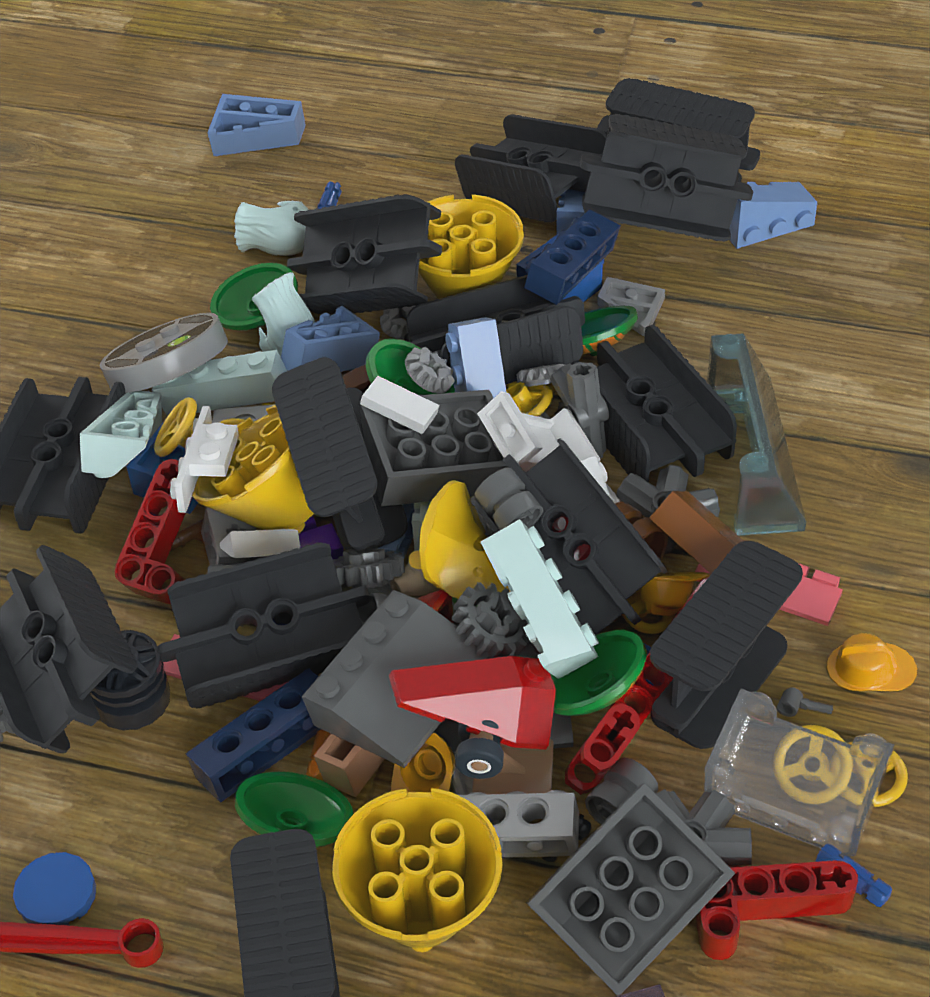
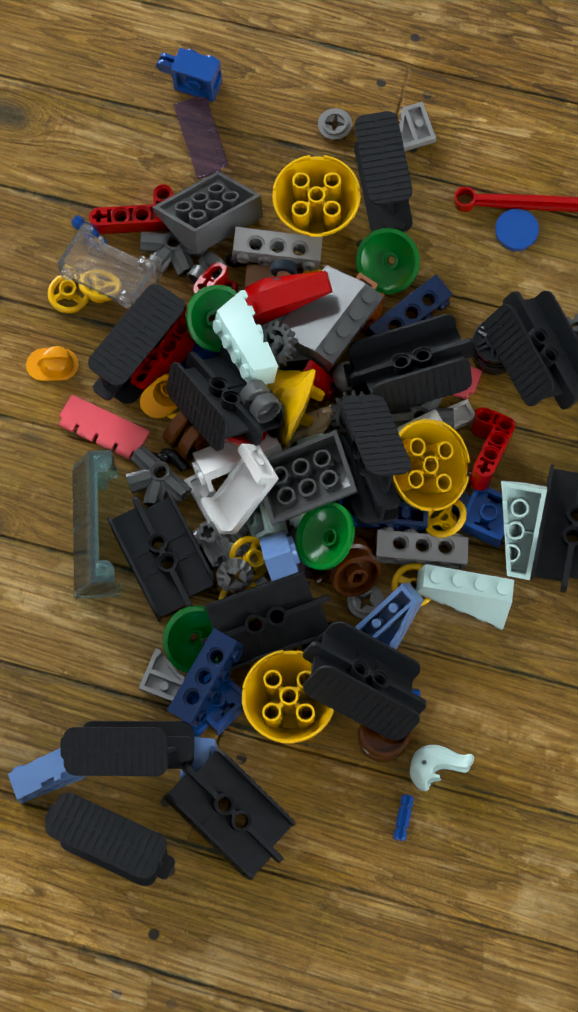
camera: 175 degrees left, 25 degrees up
light grey piece [100,313,228,393] -> none
yellow piece [154,397,197,457] -> none
white bracket [170,406,239,513] -> none
medium blue wedge [207,94,306,156] -> none
green dish [210,263,298,331] -> none
light aqua piece [252,272,315,357] -> none
white tile [360,376,440,434] -> none
light grey gear [405,347,455,394] -> none
dark orange brick [650,491,743,574] -> none
dark grey hand [777,687,833,717] -> none

